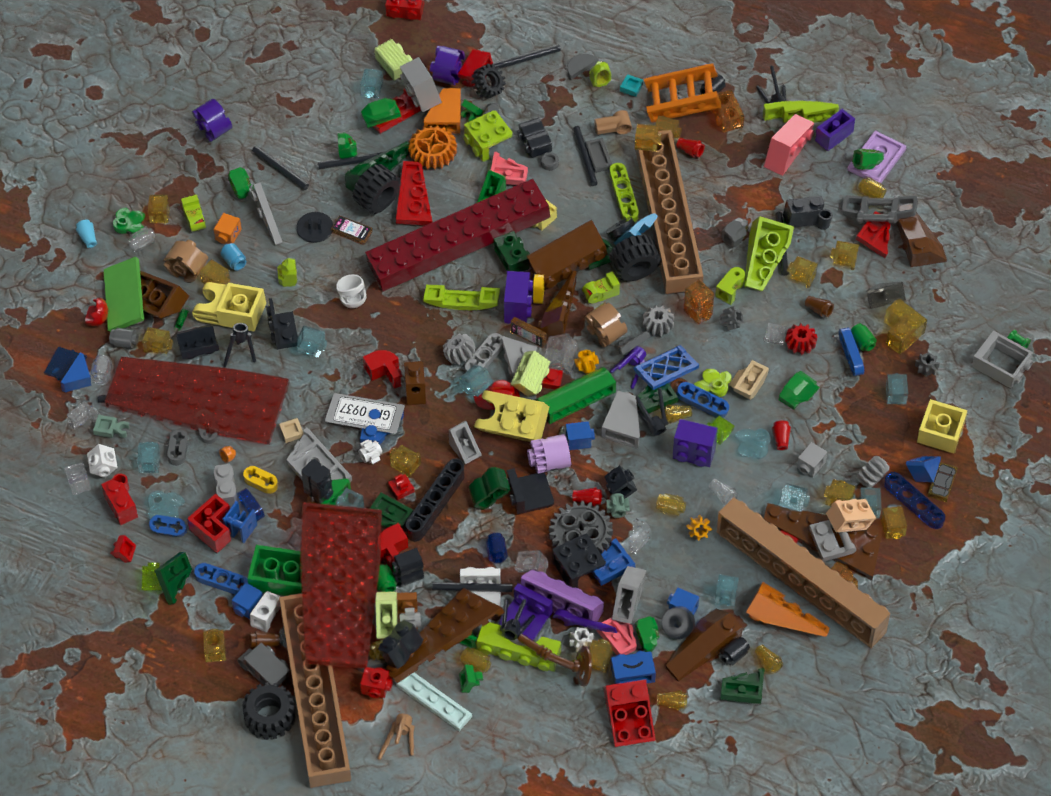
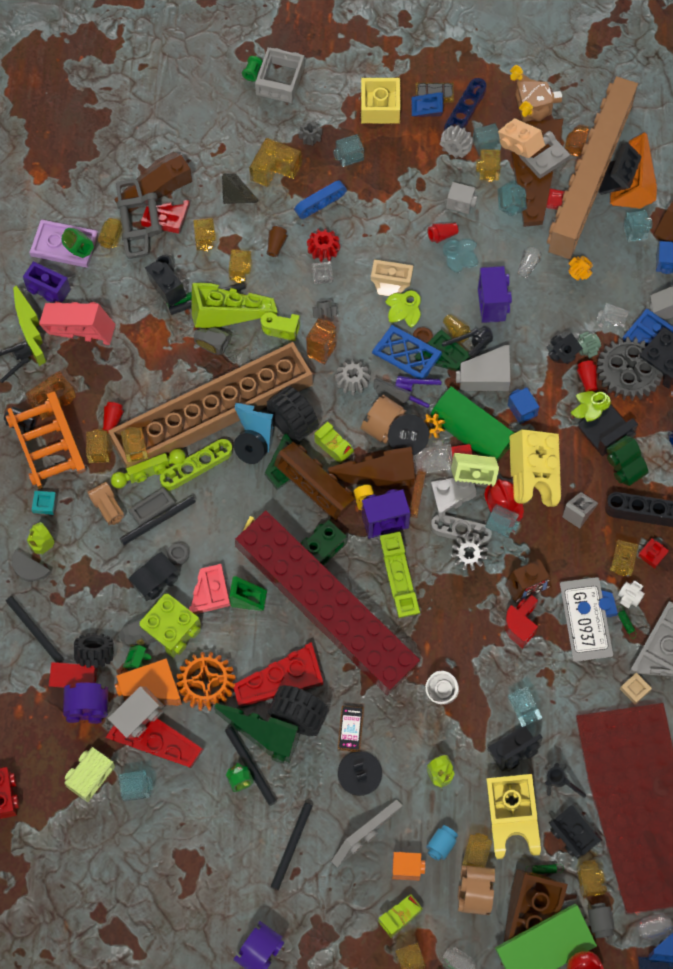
camera: 110 degrees left, 10 degrees up
green rock [228,167,251,199] -> none
green slope [361,98,401,128] -> none
lavender gear [527,434,571,474] -> none
clear yellow brick [656,493,686,516] -> none
blue beam [676,382,729,418] -> none
clear neon green bracket [706,416,735,445] -> none
green slope [778,371,820,410] -> none
green brick [851,323,877,351] -> none
clear yellow brick [881,506,907,539] -> none
none -> lime plate [111,449,186,488]
none -> black piece [388,414,429,455]
none -> medium nougat torso [510,65,562,122]
none -> lime plate [571,391,611,422]
none -> black bracket [599,142,642,195]
none -> green piece [617,606,636,639]

